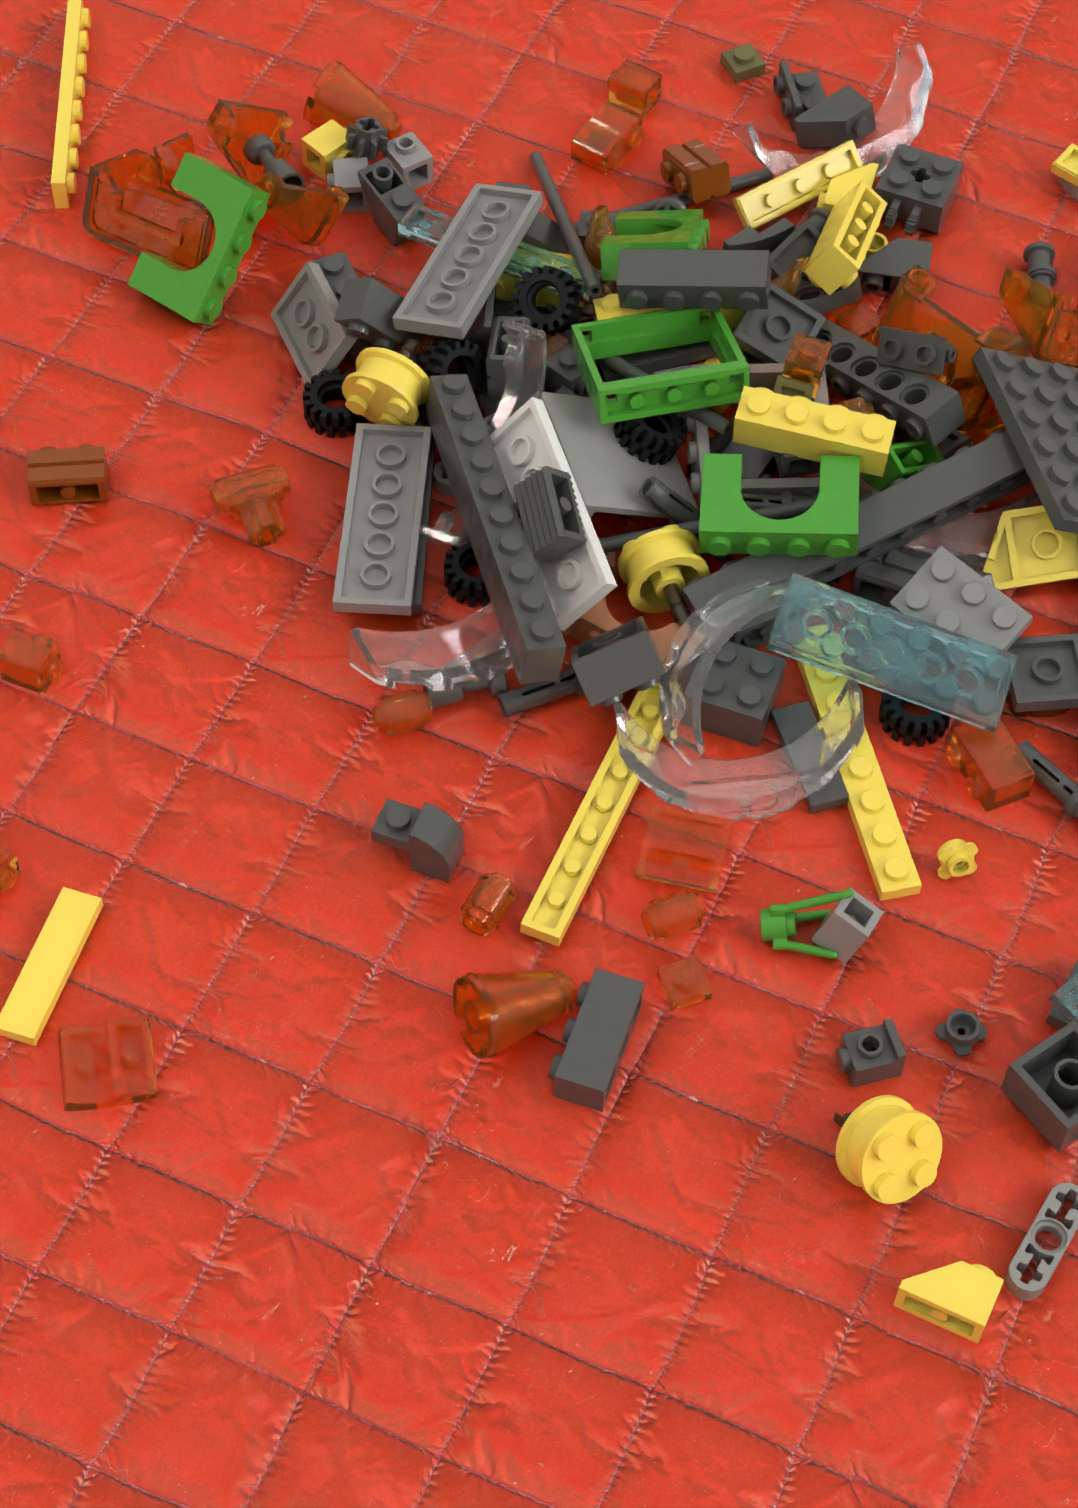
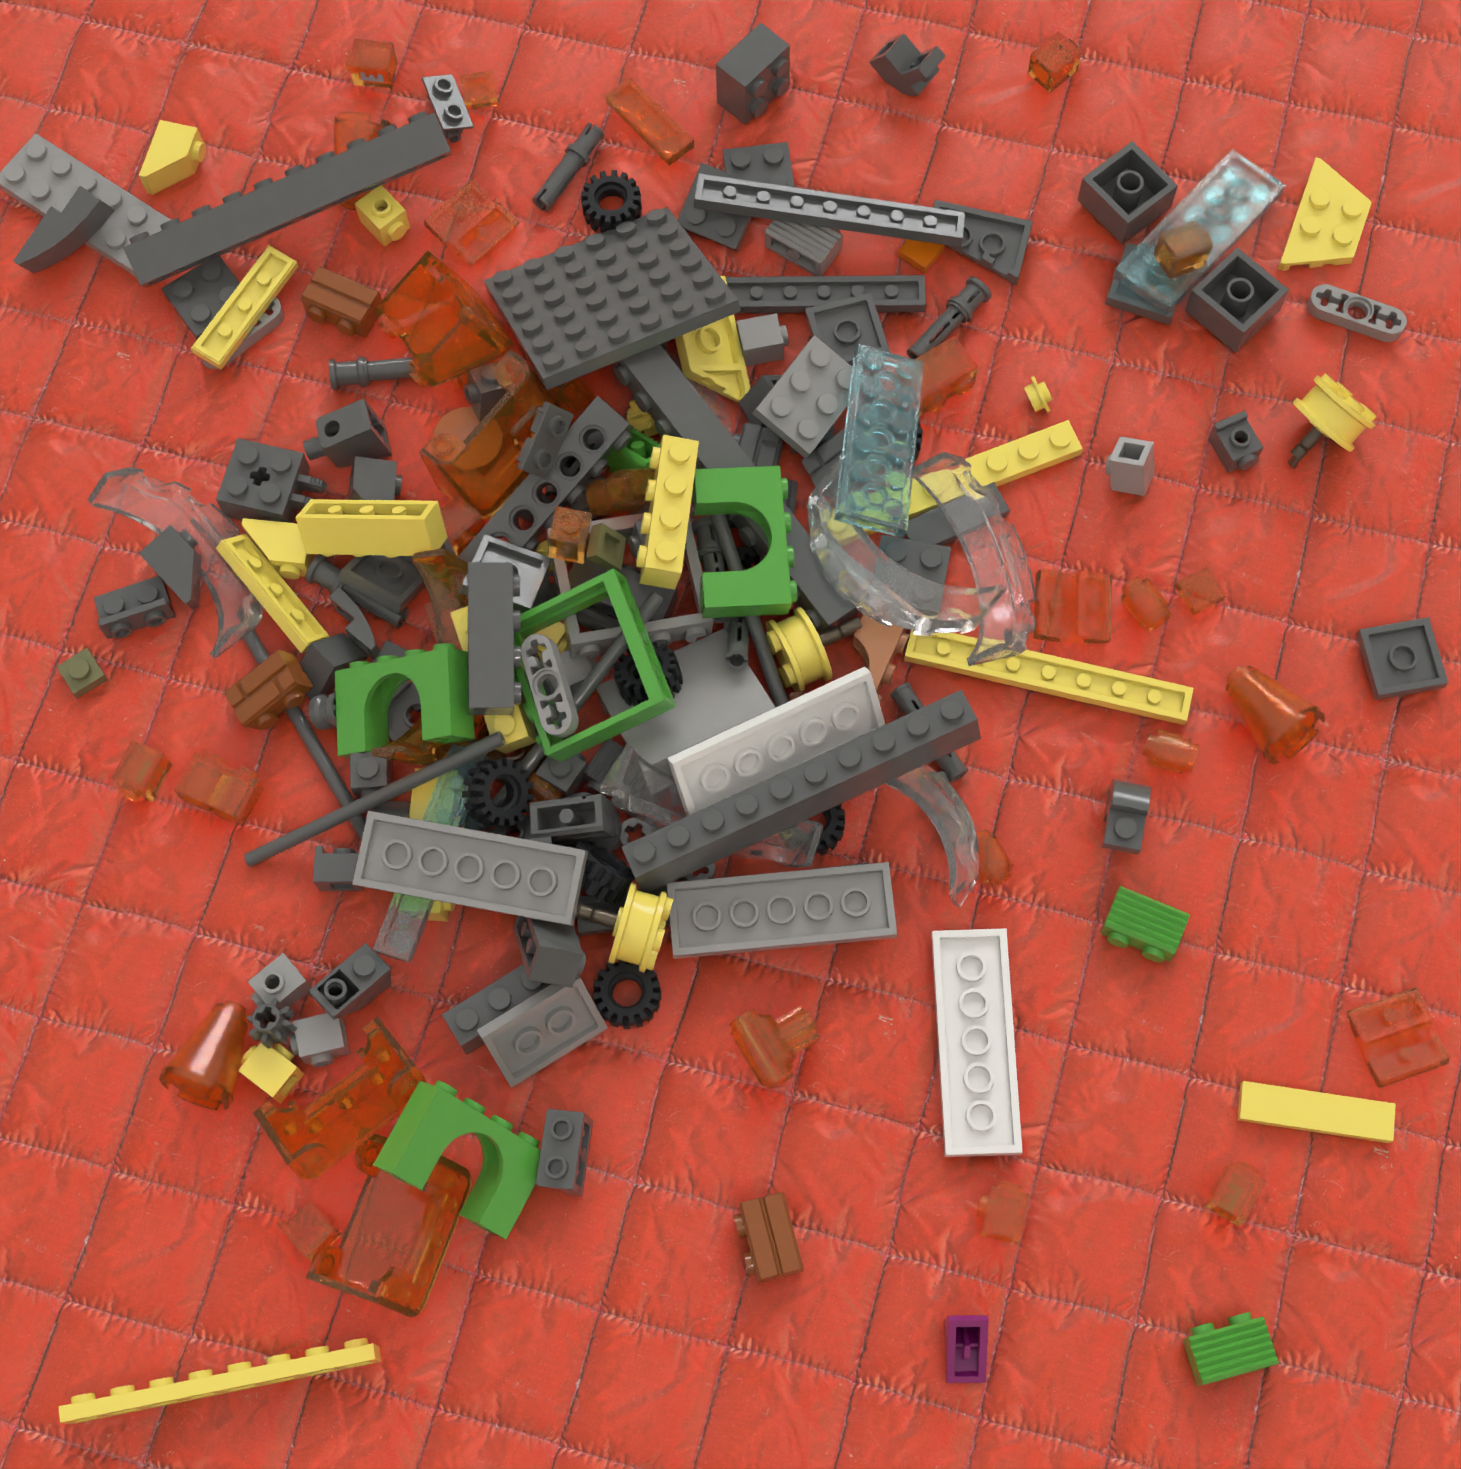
camera: 95 degrees left, 15 degrees up
dark grey piece [243,134,305,202] -> none
dark grey brick [514,466,587,563] -> none
dark grey brick [548,968,645,1112] -> none
dark grey brick [570,616,666,707] -> none
bright green plant [760,889,854,959] -> none
light yellow slope [893,1261,1004,1344] -> none
dark grey plate [935,1009,987,1056] -> none
none -> dark grey slope [300,633,368,700]
none -> dark grey torso [303,399,392,468]
none -> light grey beam [521,634,579,738]
none -> dark grey bracket [536,1109,593,1196]
none -> light grey brick [737,313,789,366]
none -> white plate [931,928,1022,1157]
none -> bright green brick [1100,886,1190,963]
none -> dark grey plate [1356,617,1448,700]

